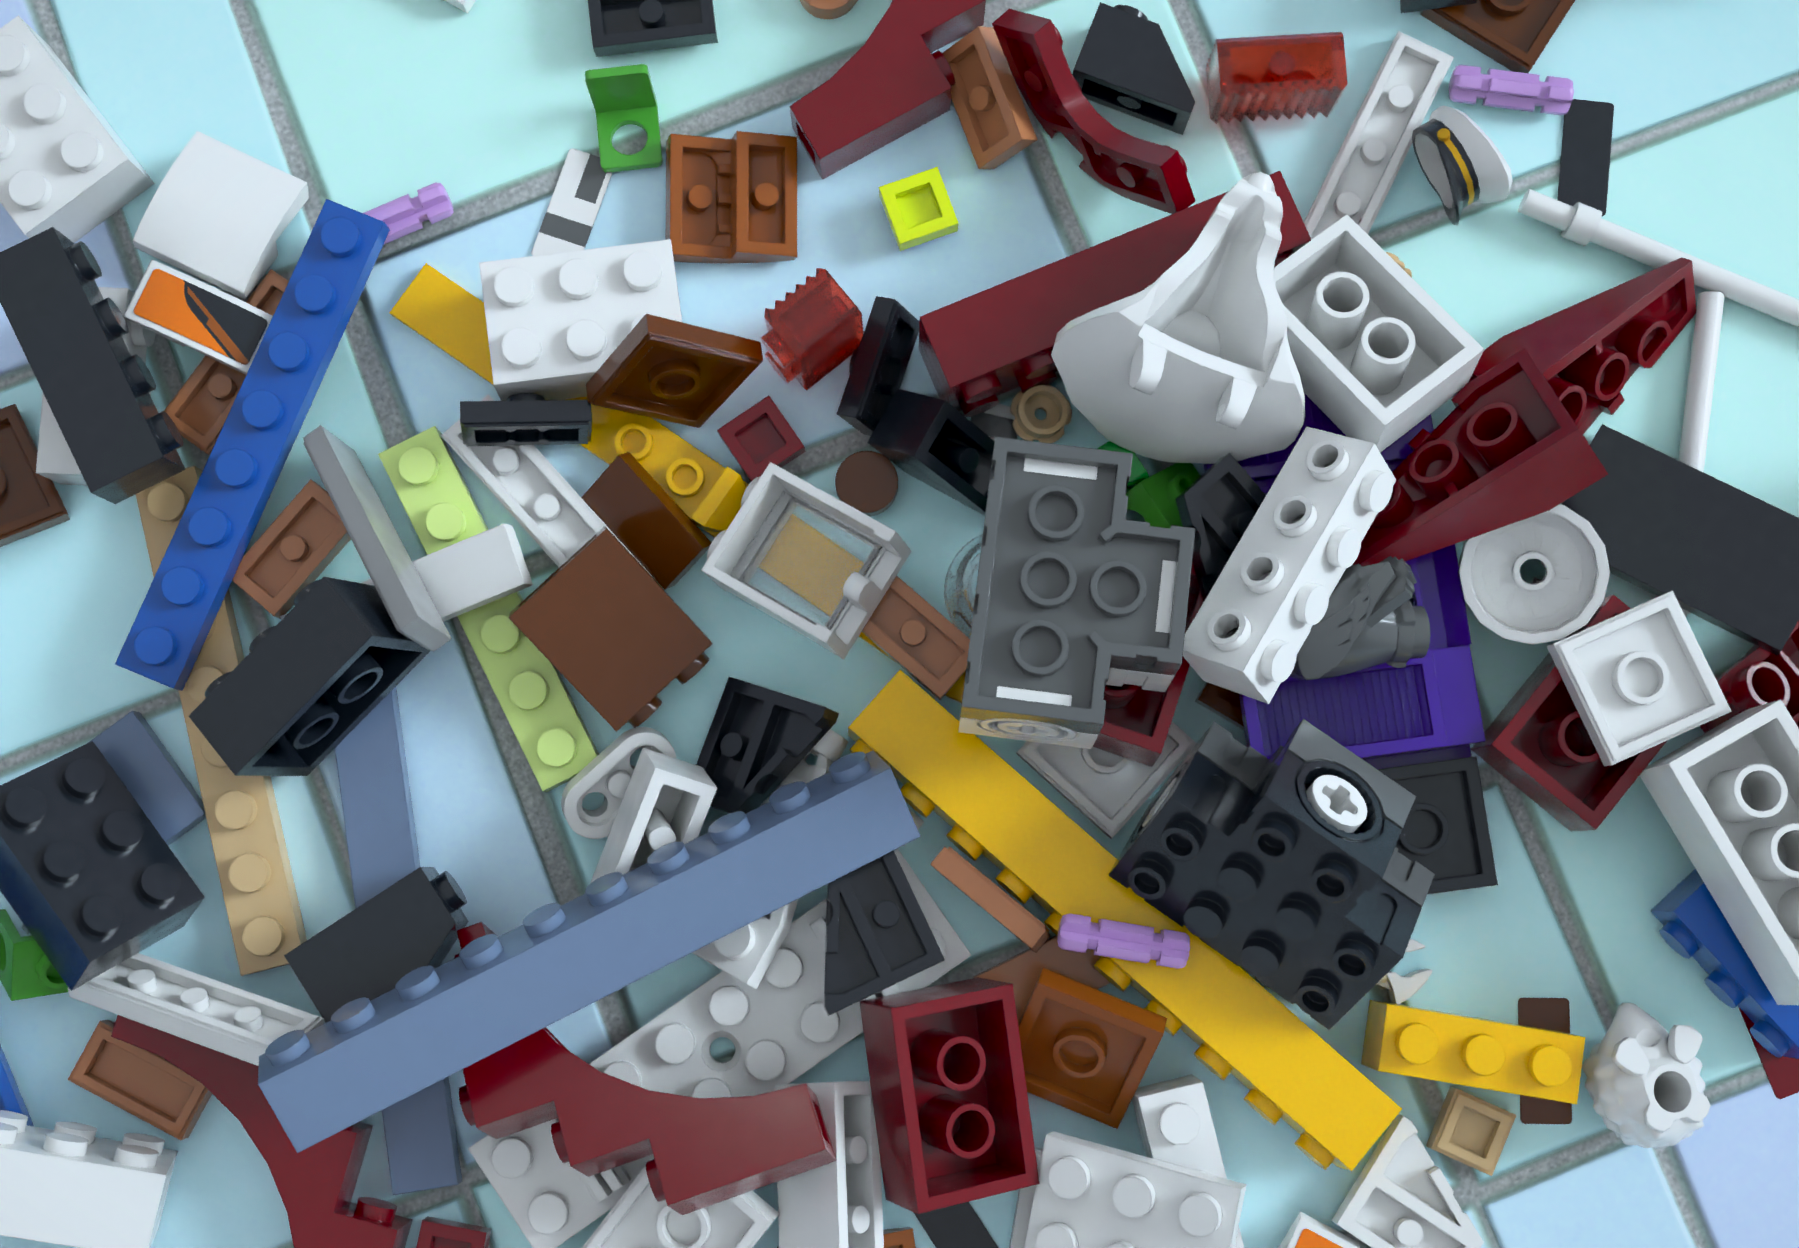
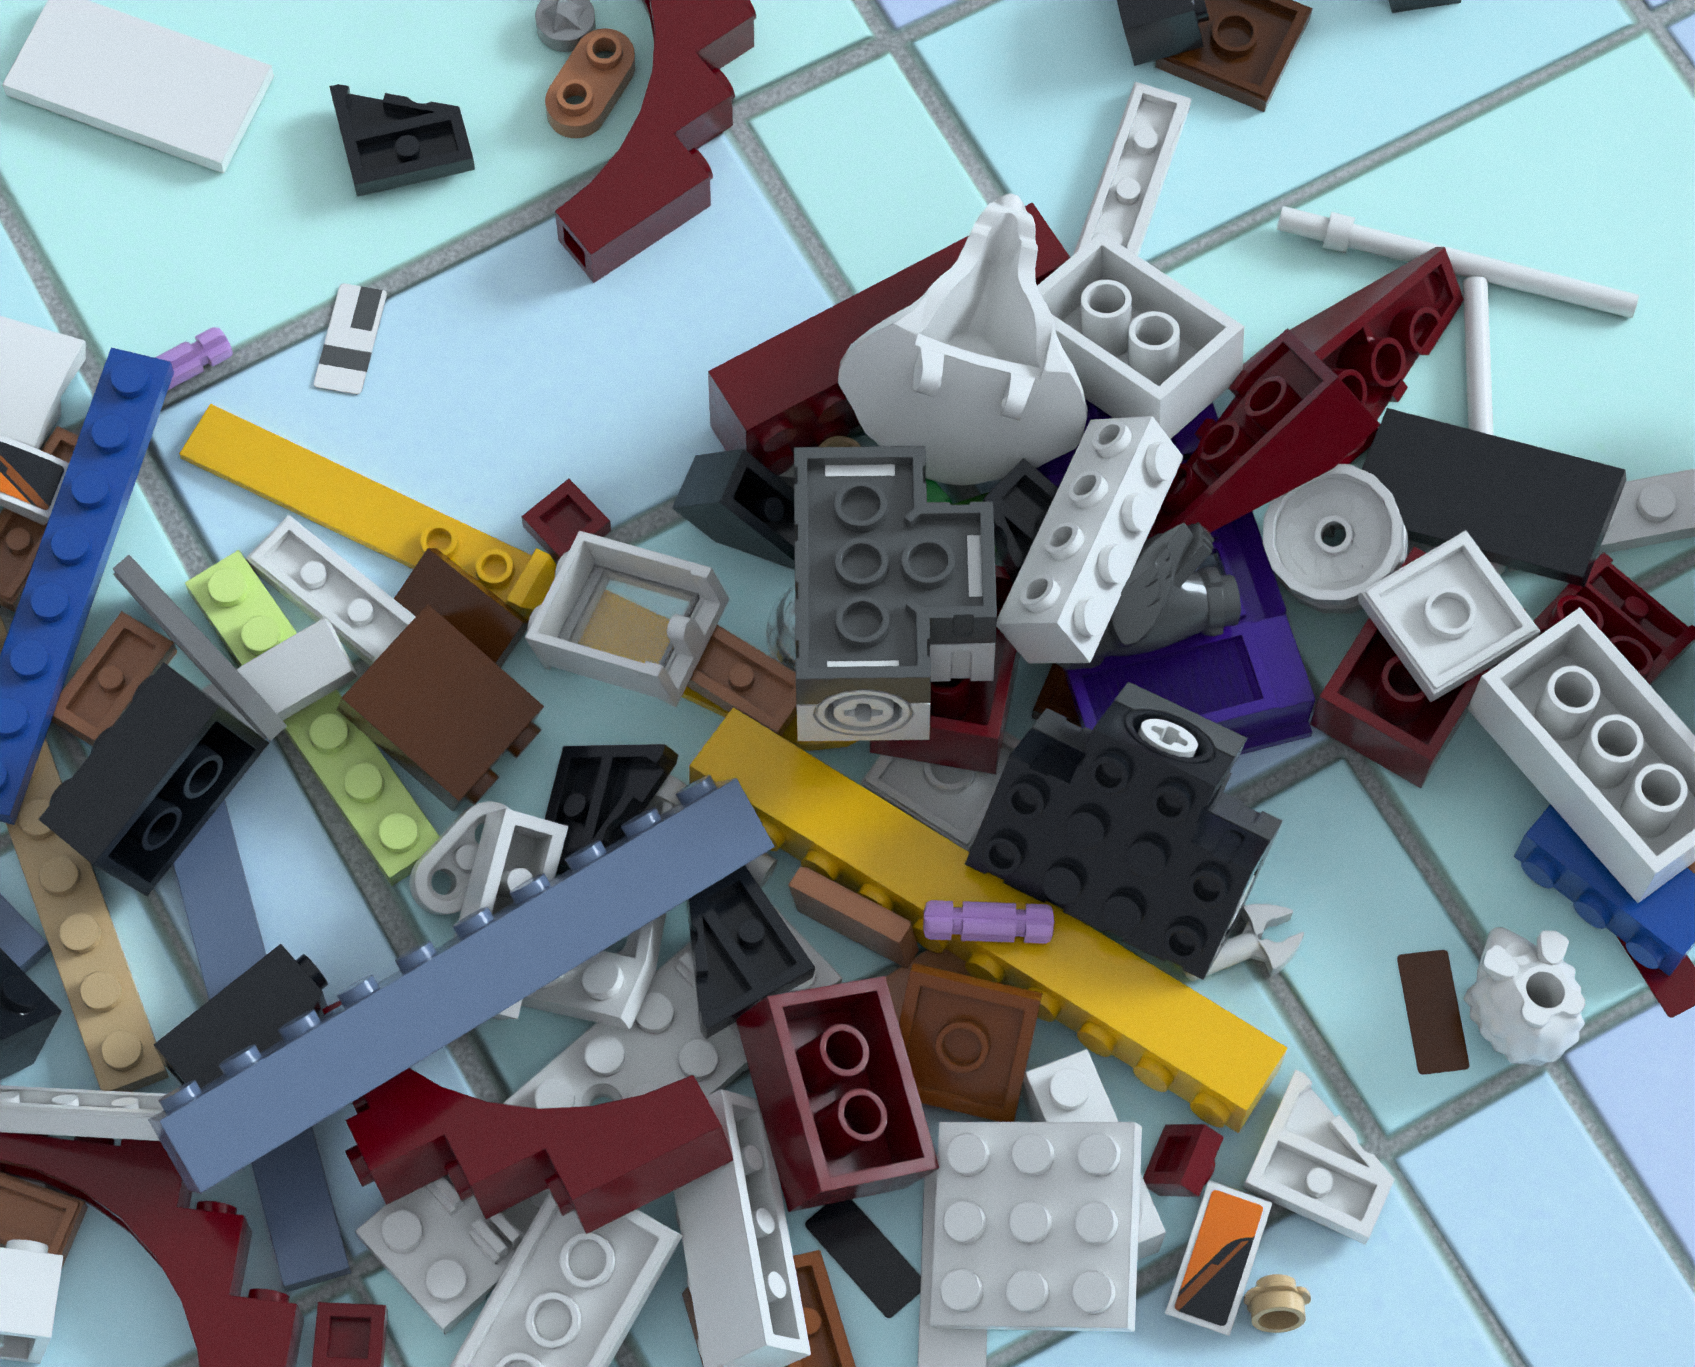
camera: 10 degrees left, 15 degrees down
black plate [460,393,592,446] -> none
white brick [479,239,682,401] -> none
bright green bracket [585,64,663,173] -> none
reddish brown tile [586,314,763,428] -> none
dark orange slope [665,131,797,263] -> none
clear red brick [760,268,864,390] -> none
reddish brown tile [835,451,898,516] -> none
black plate [837,296,919,436] -> none
neon yellow plate [879,167,959,251] -> none
nougat plate [942,26,1038,169] -> none
dark red plate [992,9,1196,214] -> none
black slope [1072,2,1195,135] -> none
clear red brick [1206,32,1348,124] -> none
yellow brick [1361,1000,1585,1104] -> none
black plate [1377,756,1498,894] -> none
white piece [1412,105,1513,225] -> none
tan tile [1426,1086,1516,1176] -> none
lavender axle [1448,65,1574,116] -> none
black sticker [1557,99,1614,216] -> none
none -> dark red plate [1143,1124,1224,1197]

